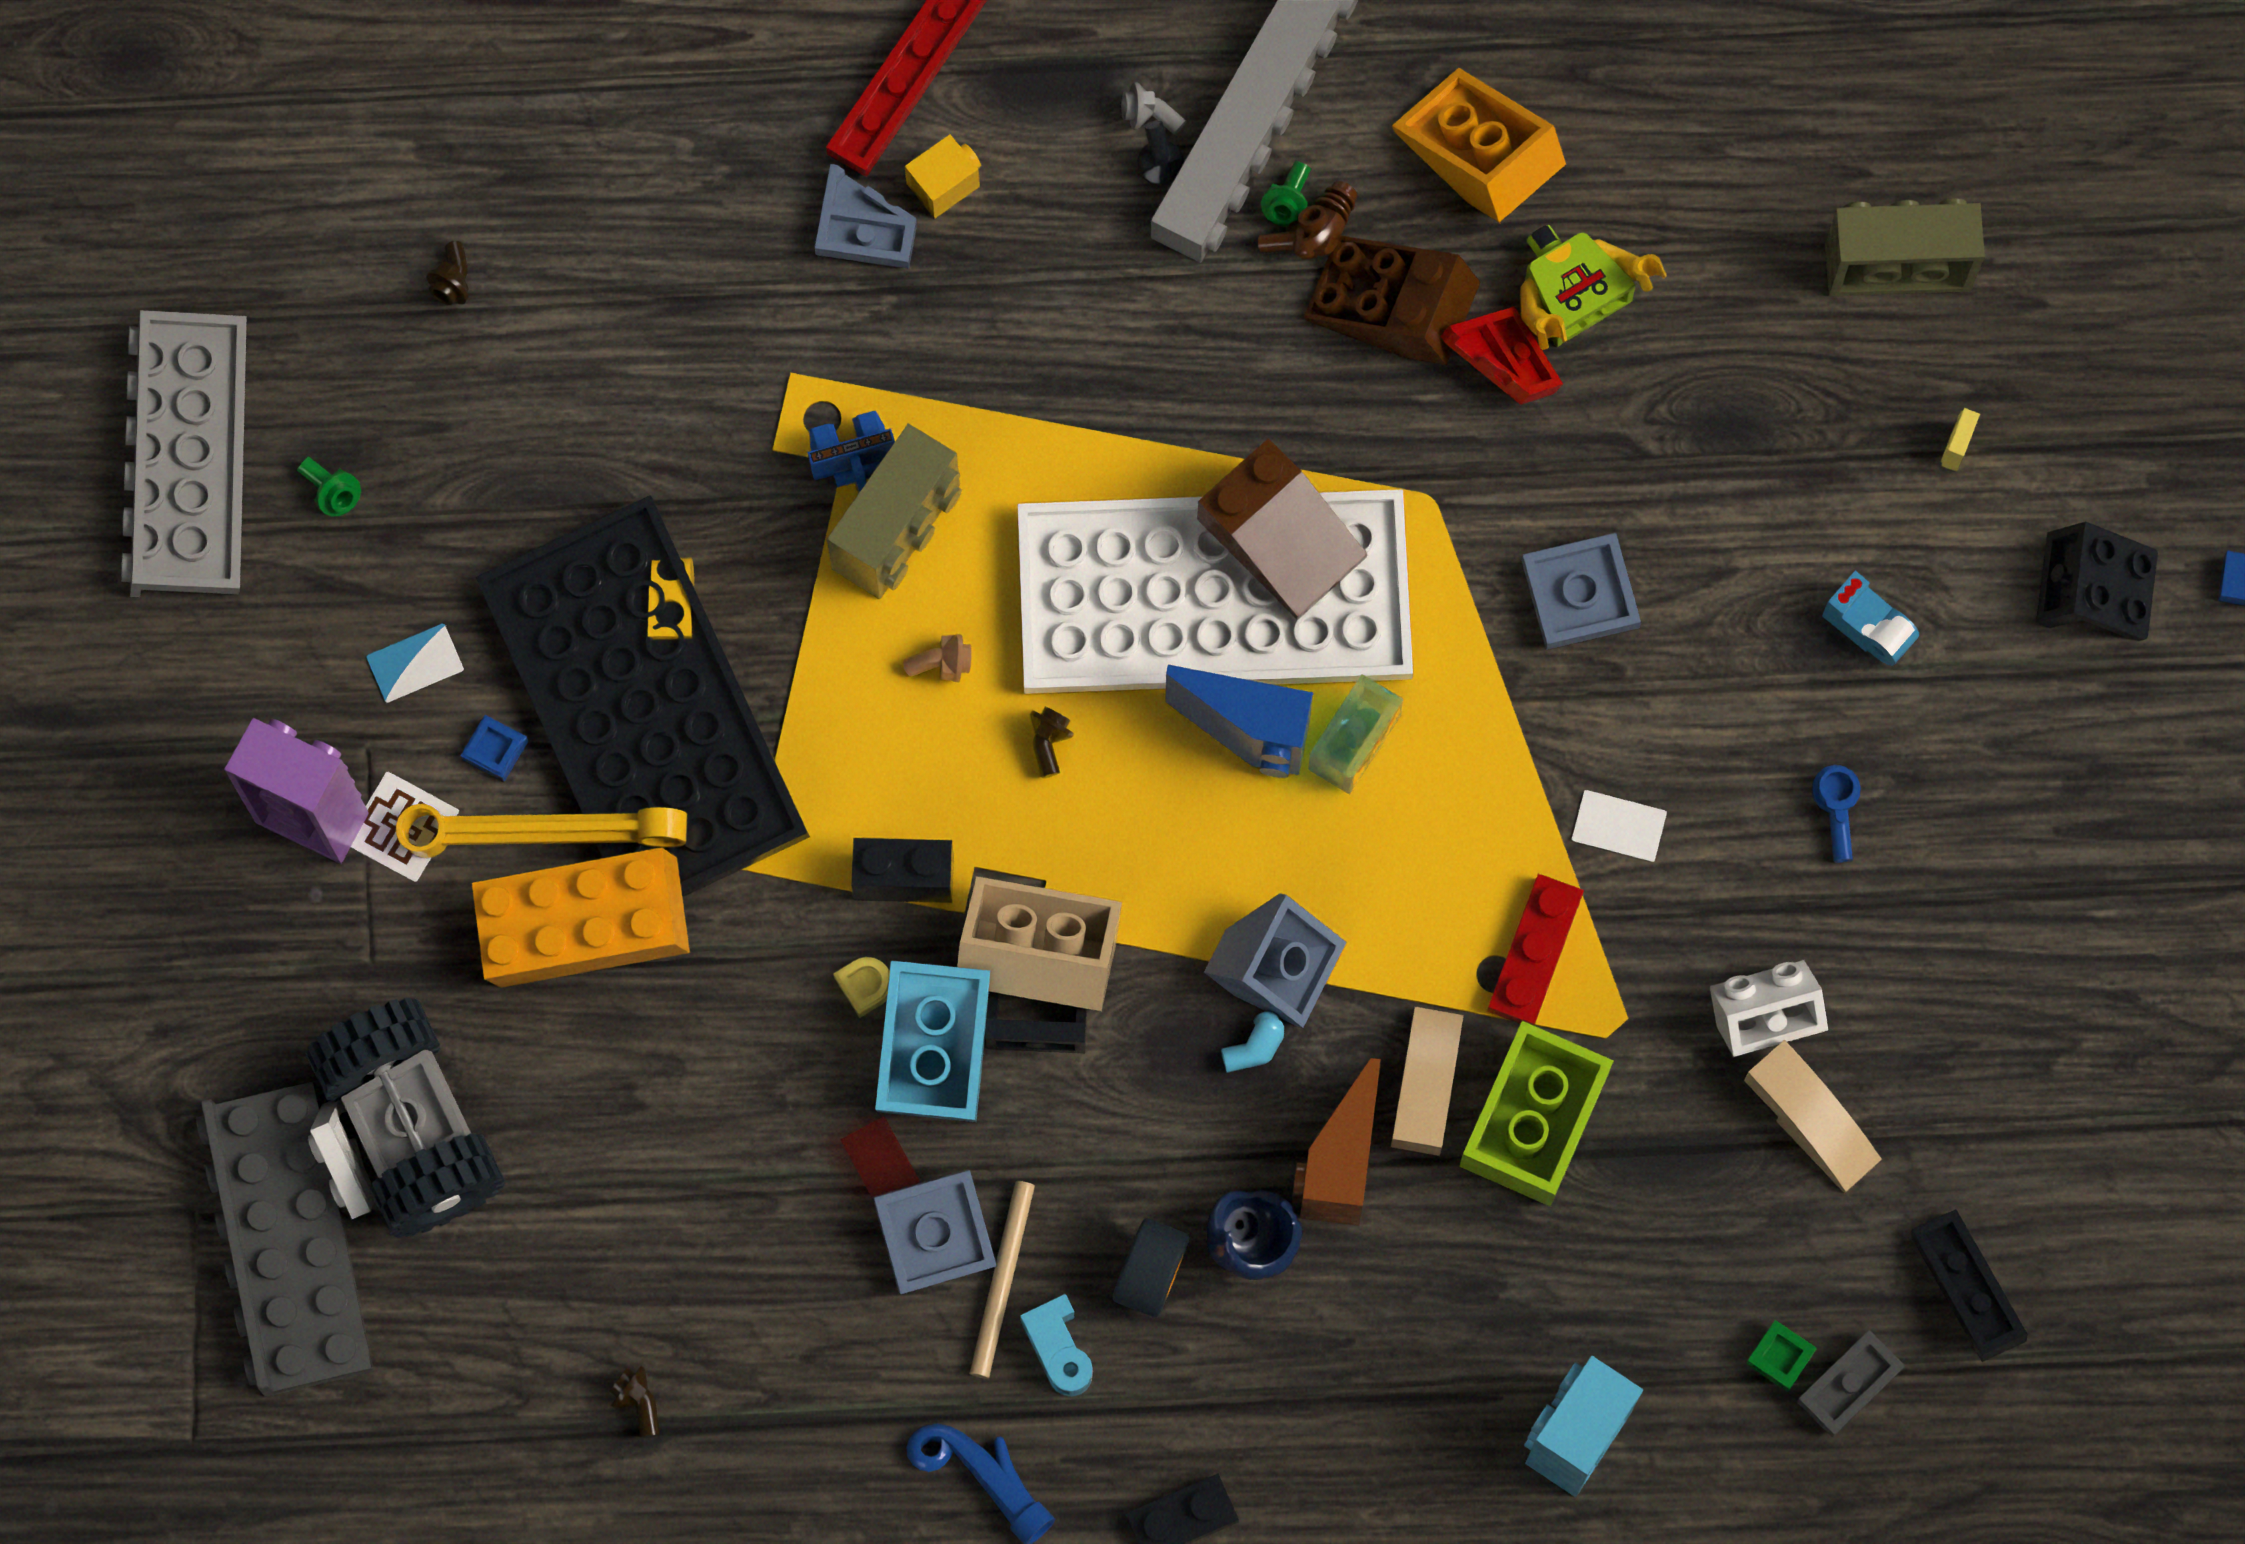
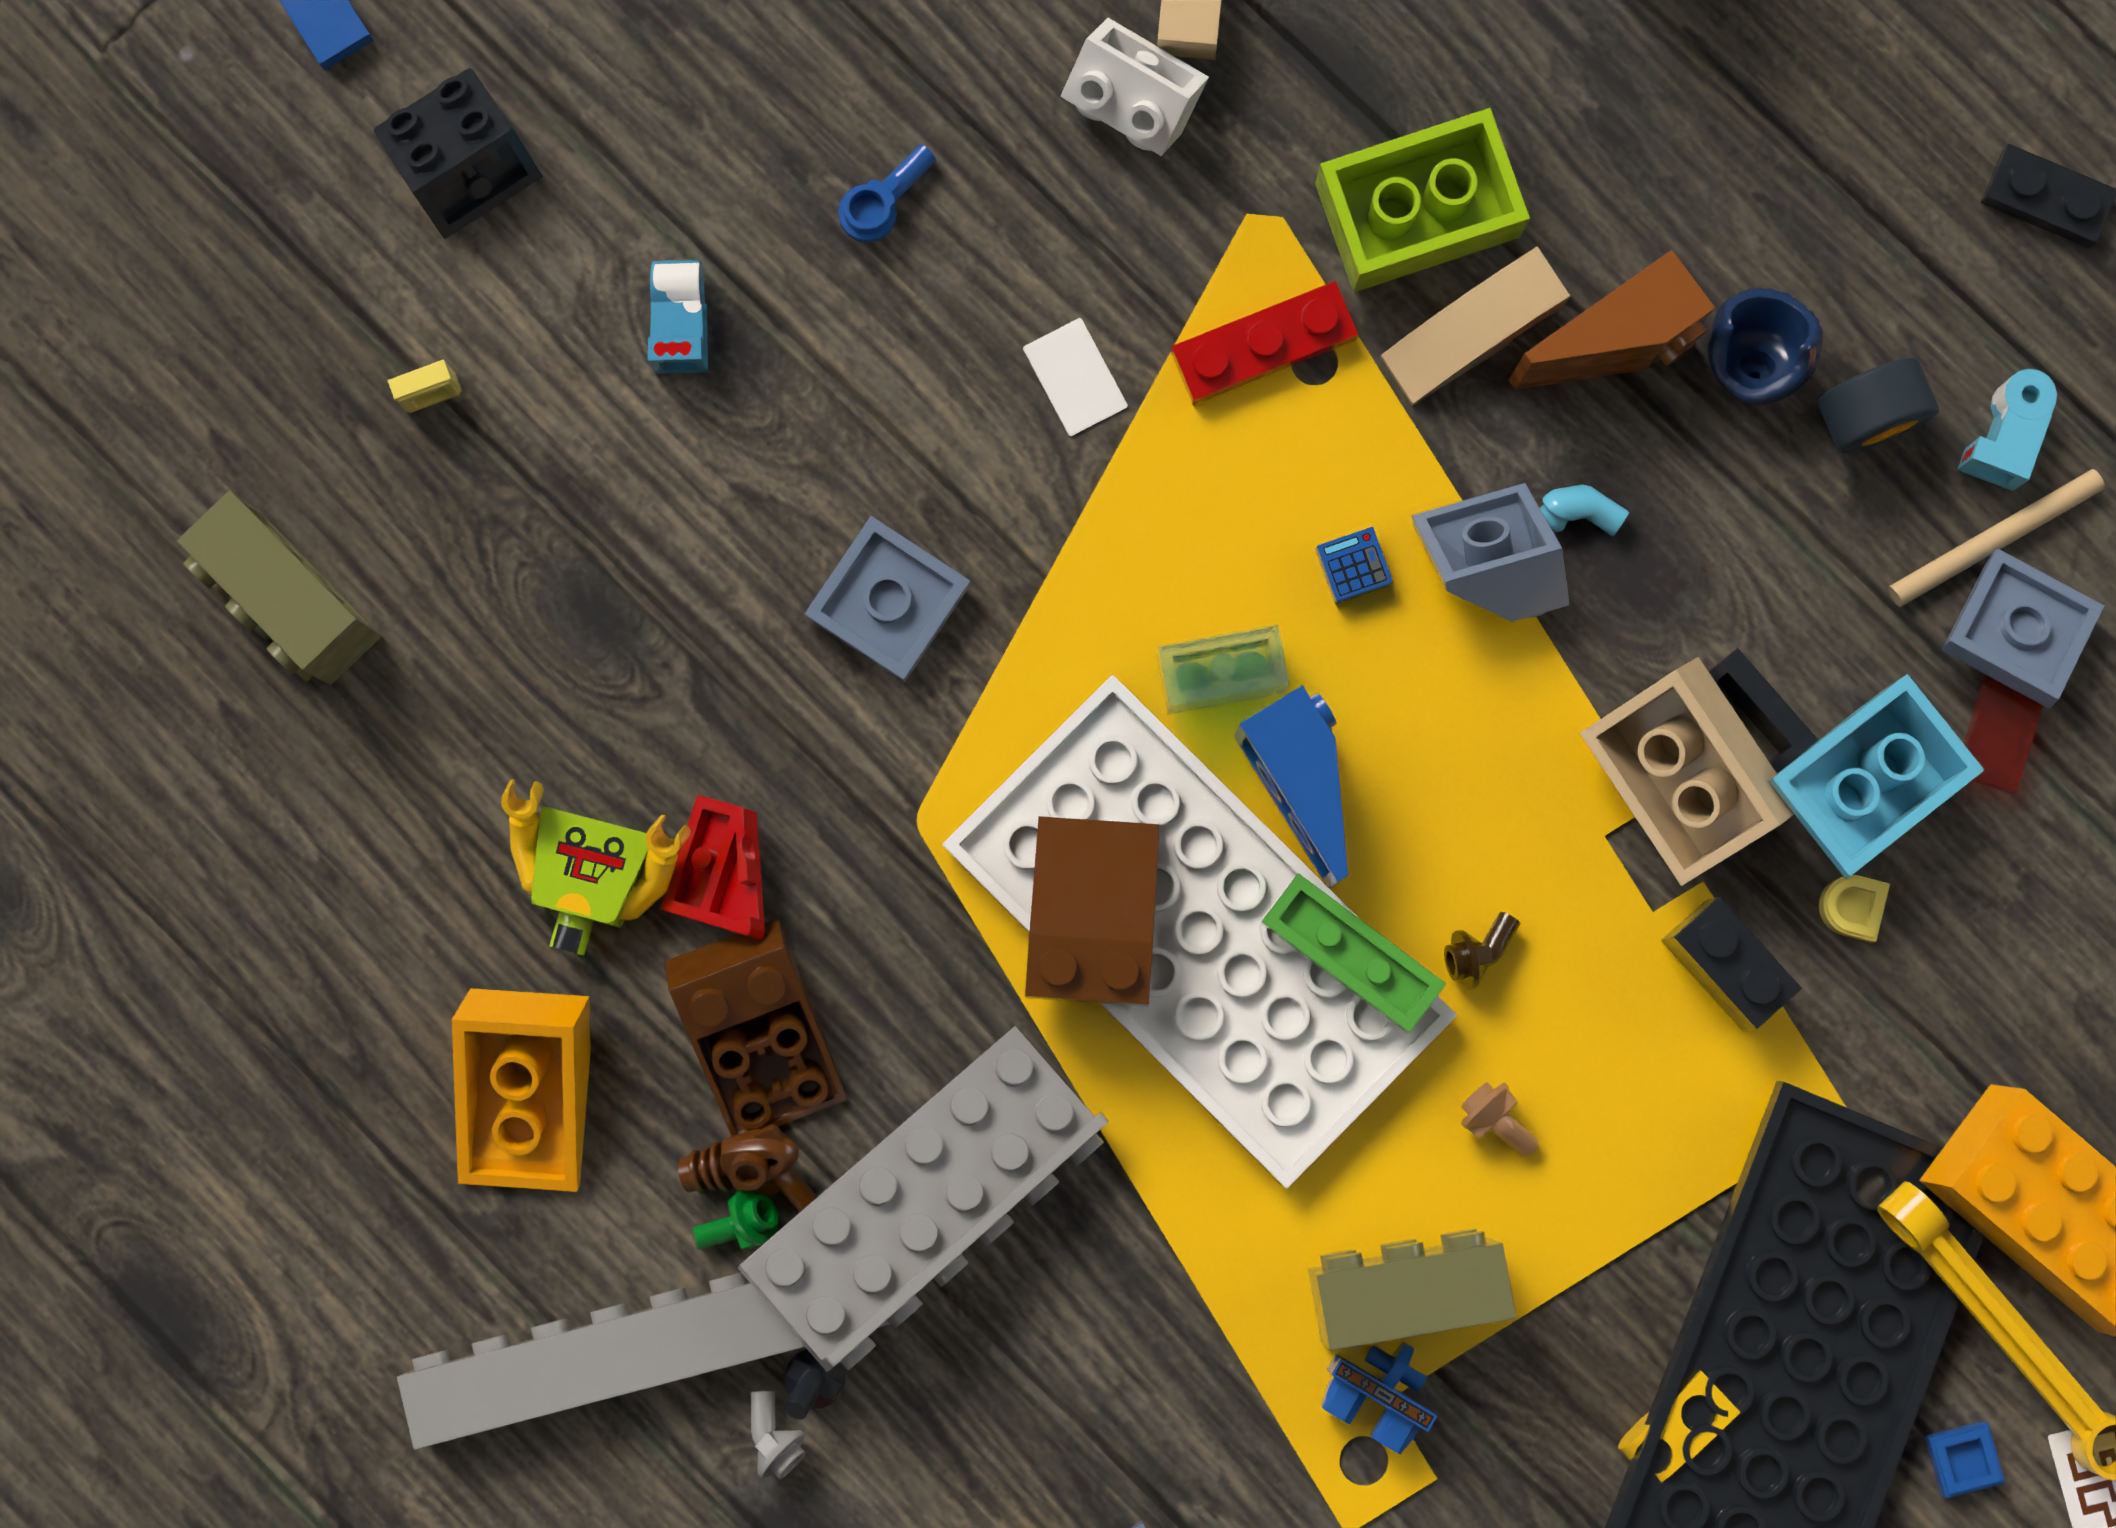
camera: 130 degrees left, 10 degrees up
none -> light grey bracket [738,1026,1109,1372]
none -> bright green plate [1261,873,1446,1033]
none -> blue tile [1315,526,1393,605]

